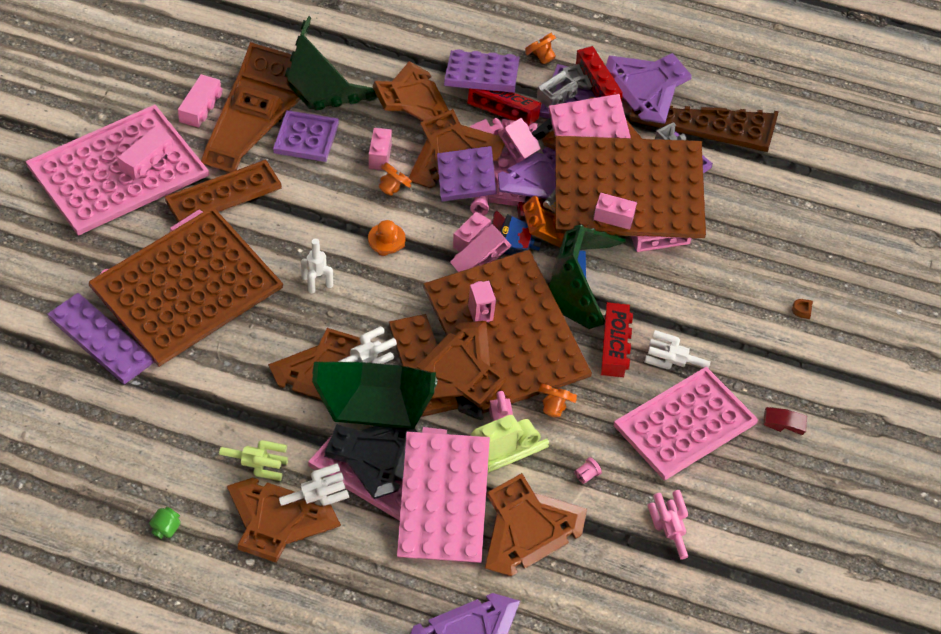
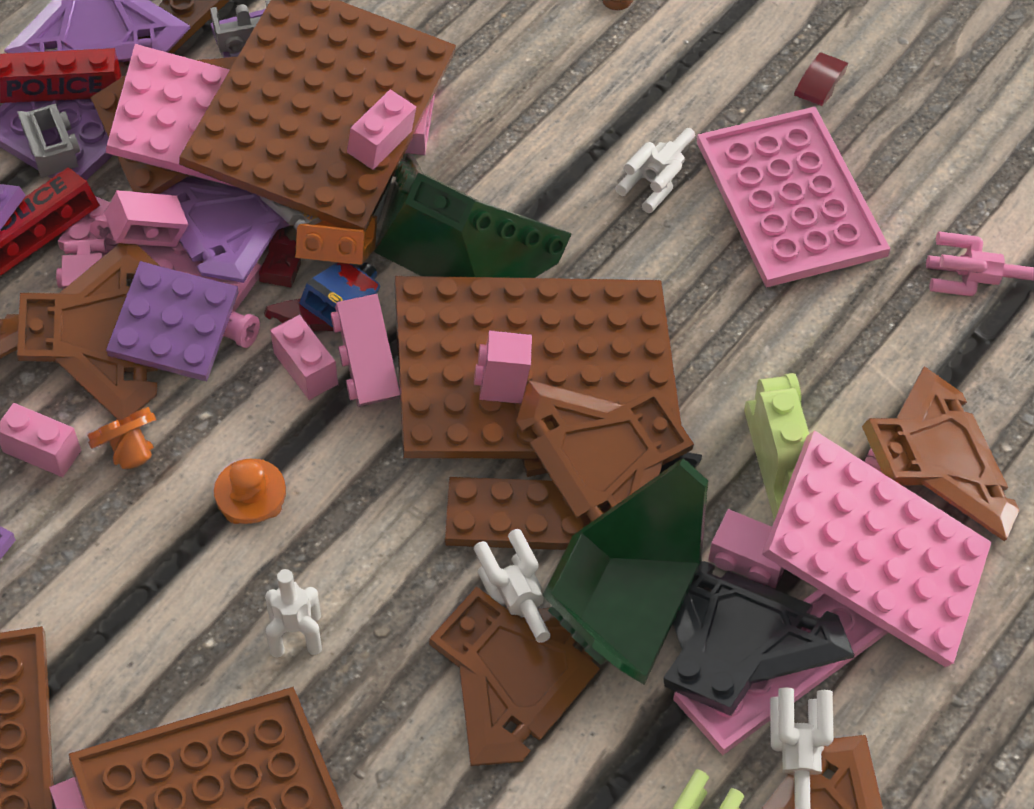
camera: 70 degrees left, 5 degrees up
bright pink brick [489,391,513,422] -> none
black slope [531,118,553,140] -> none
orange plate [538,383,577,417] -> none
light grey slope [562,64,592,90] -> none
bright pink bush [574,457,602,484] -> none
red brick [601,302,633,378] -> none

